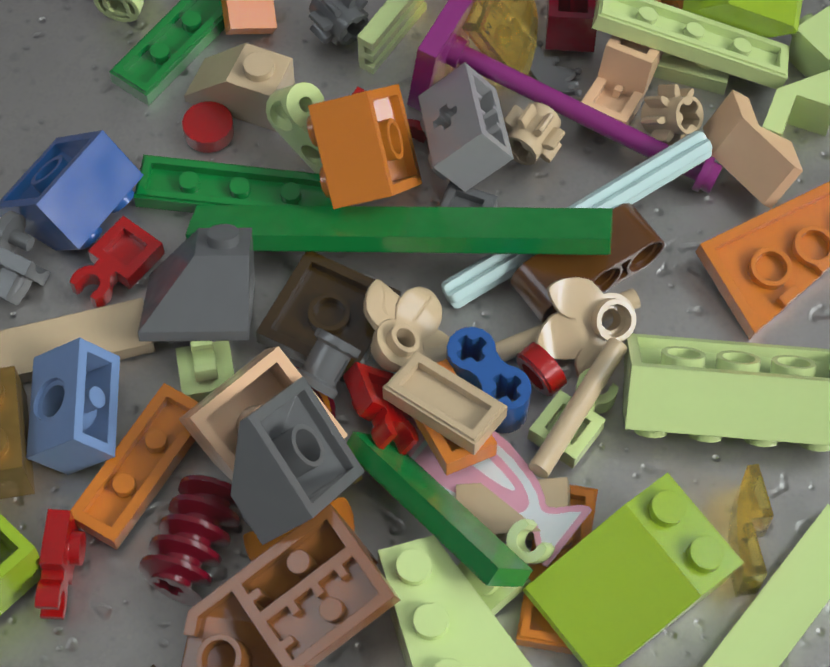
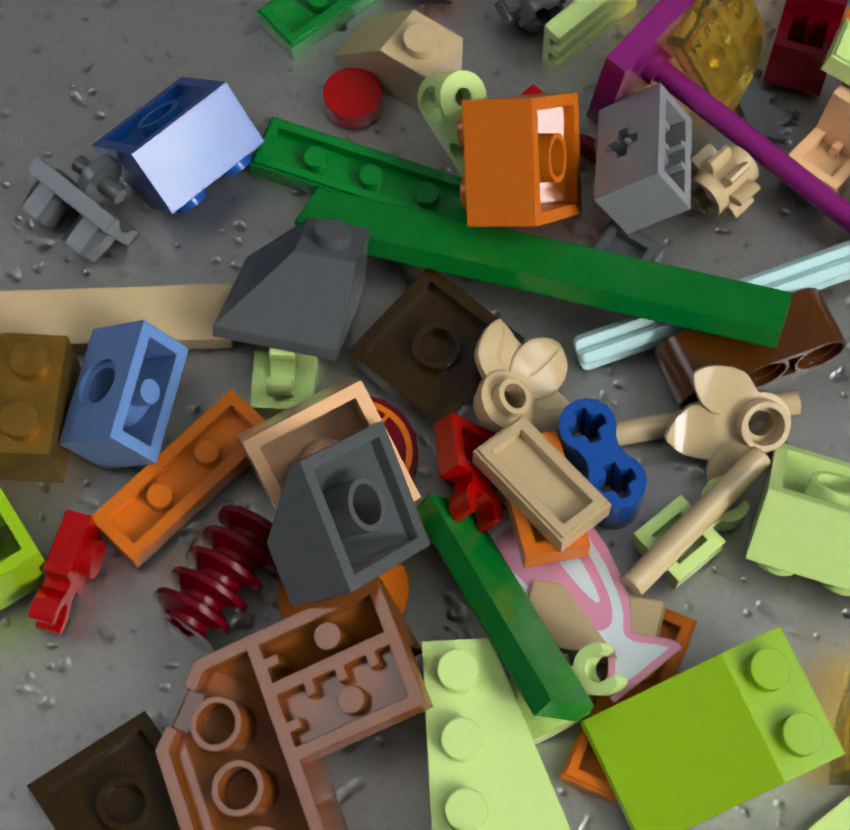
camera: 15 degrees right, 5 degrees up
red plate [70,215,165,308] -> none
dark grey bush [296,327,361,399] -> none
red tile [516,342,567,396] -> none

